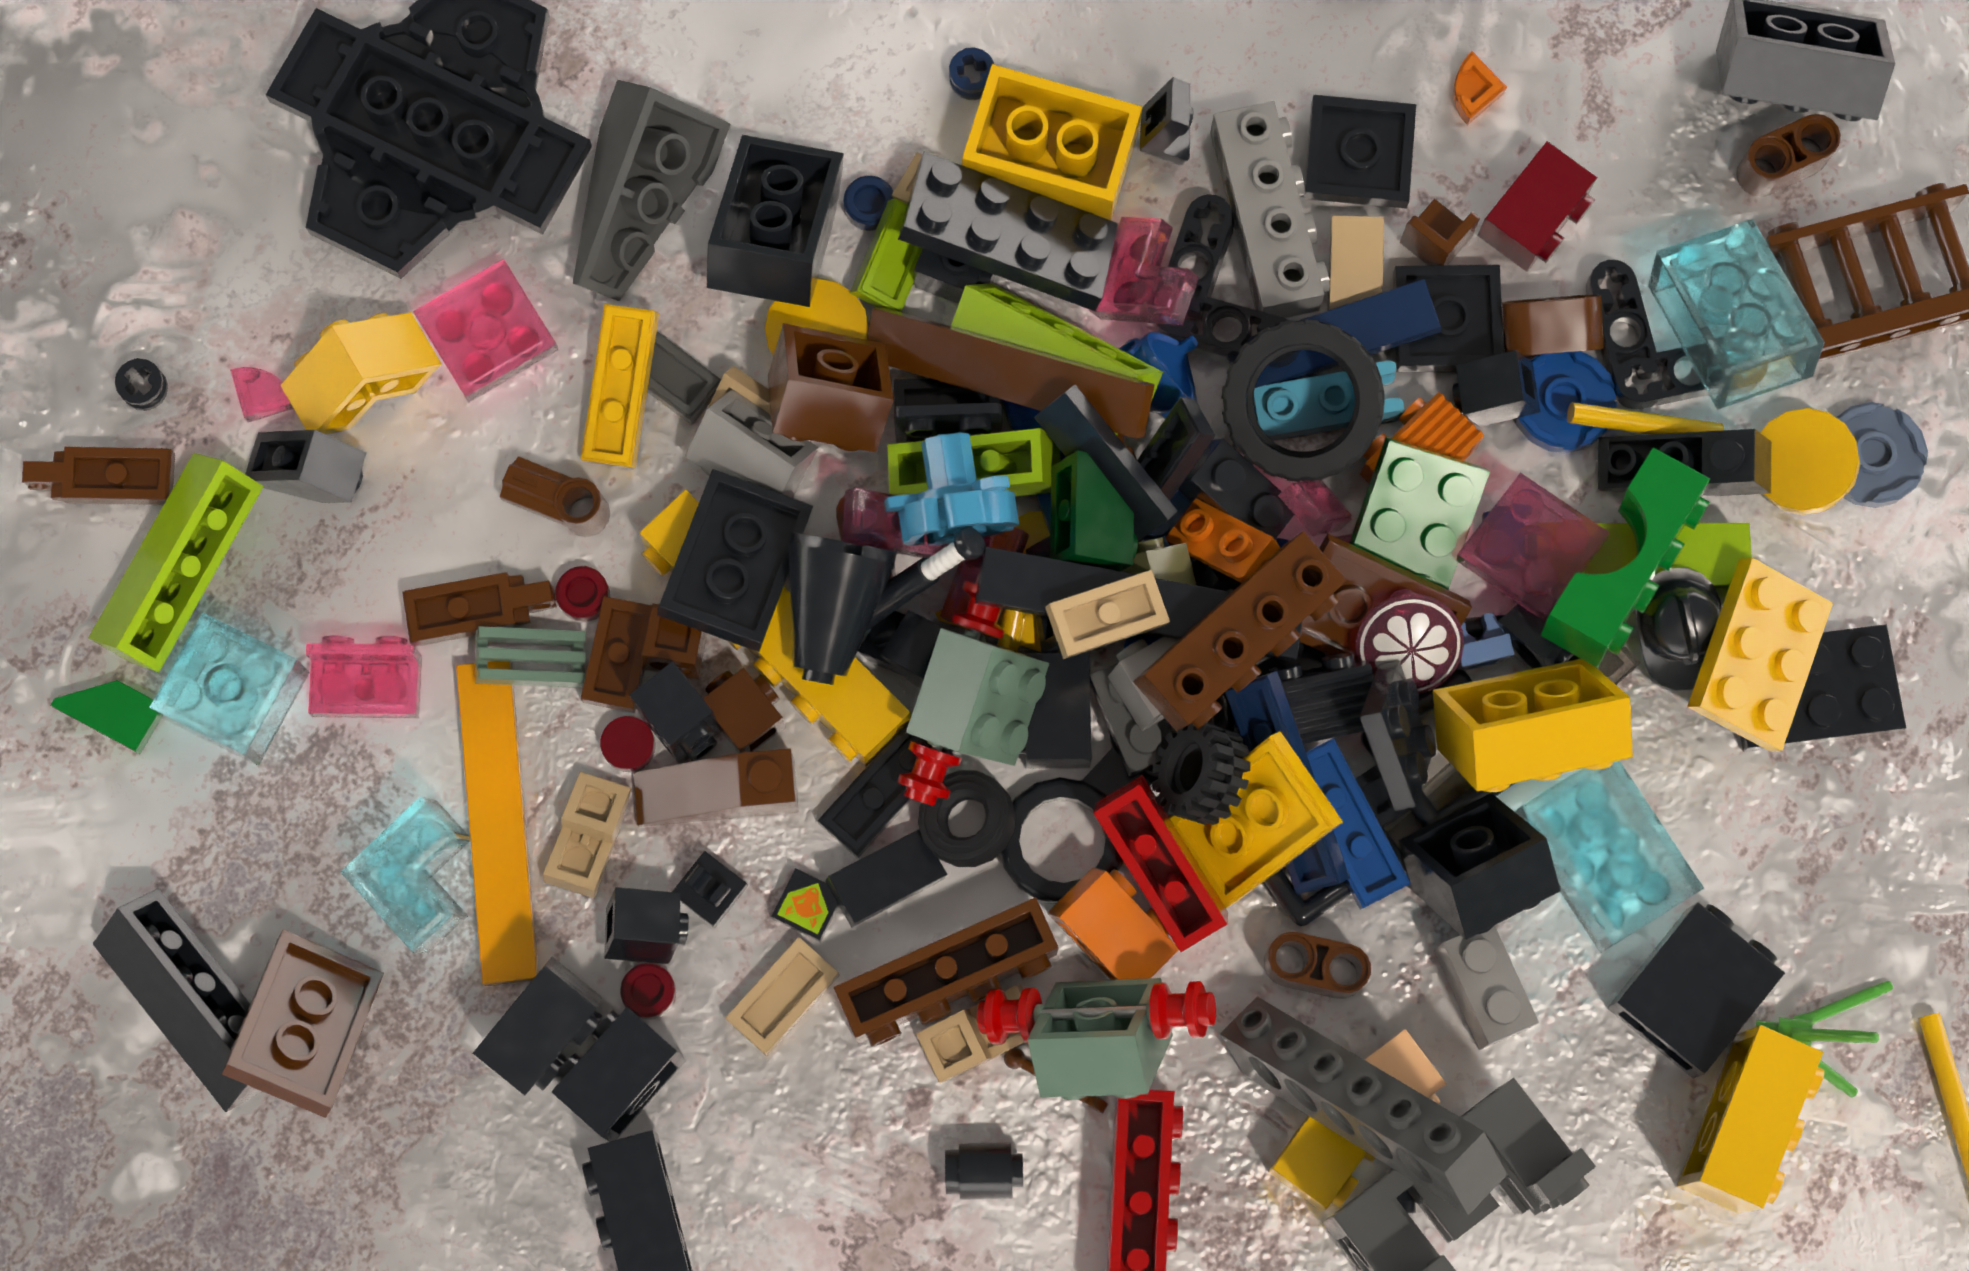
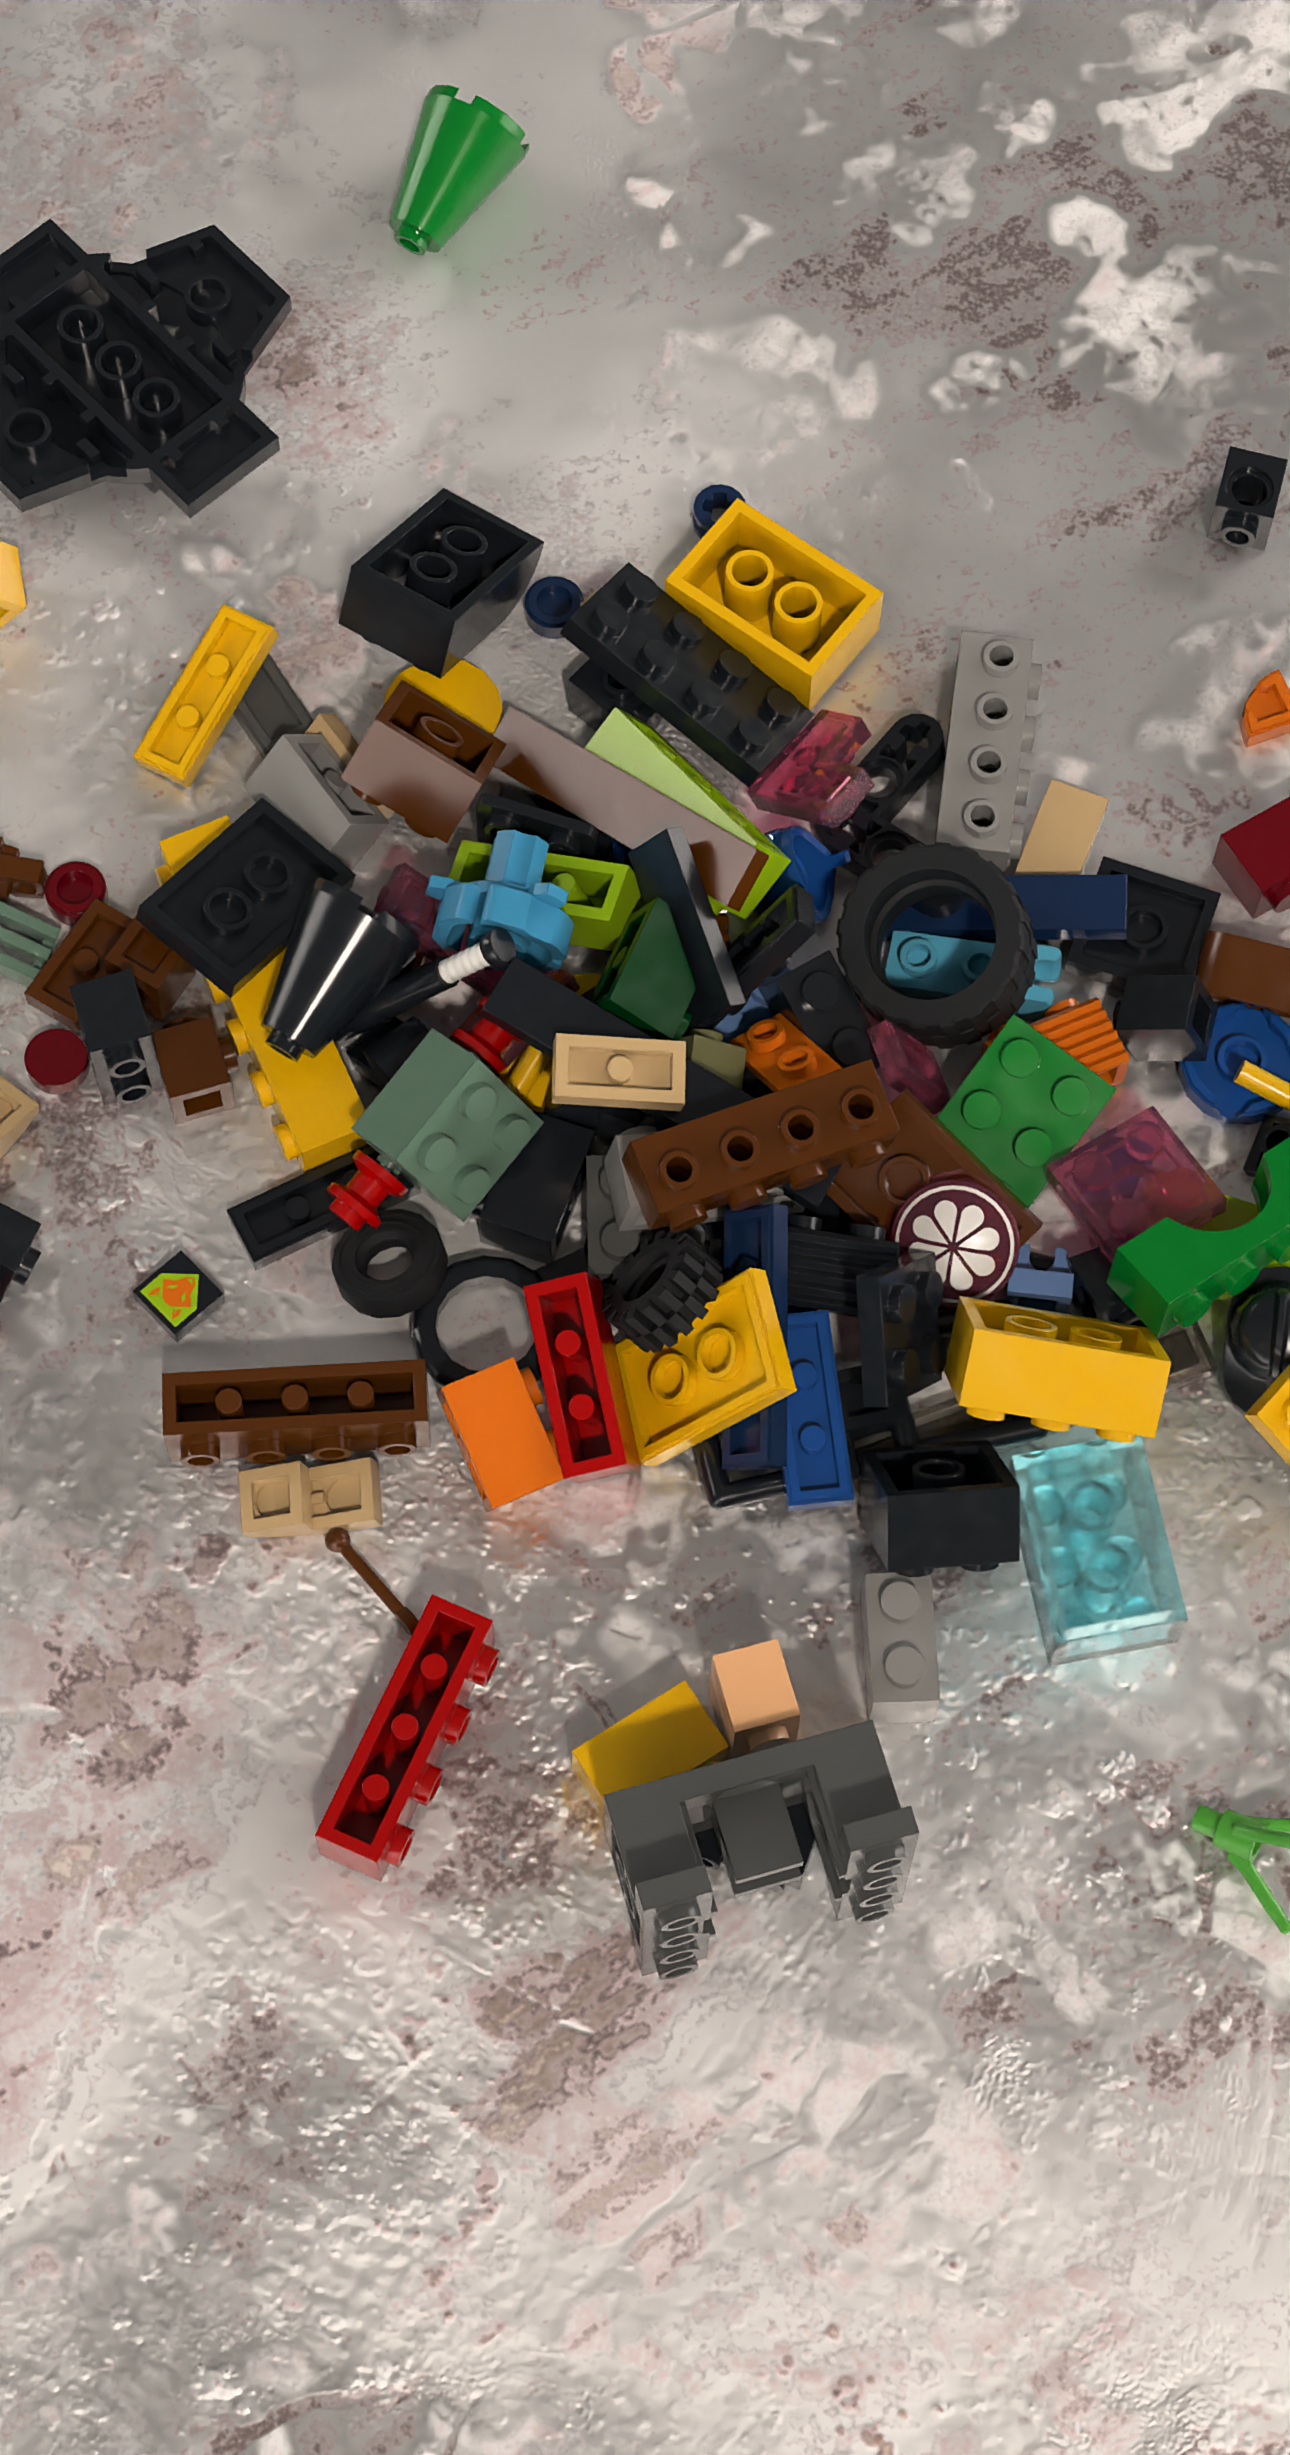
camera: 20 degrees right, 10 degrees down
clear pink plate [413,259,559,403] -> none
reddish brown piece [499,456,610,537] -> none
dark grey wedge [573,80,731,301] -> none
slope [633,748,799,827] -> none
black tile [672,851,748,928] -> none
tan tile [725,937,840,1057] -> none
black tile [825,829,948,928] -> none
lime tile [849,198,923,312] -> none
black brick [945,1143,1023,1200] -> none
sand green brick [977,978,1216,1100] -> none
black bracket [1140,77,1194,166] -> none
dark grey brick [1220,996,1507,1216] -> none
reddish brown beam [1264,932,1371,999] -> none
black plate [1304,95,1416,209] -> none
reddish brown panel [1399,198,1480,265] -> none
black brick [1607,902,1785,1079] -> none
yellow brick [1676,1025,1824,1214] -> none

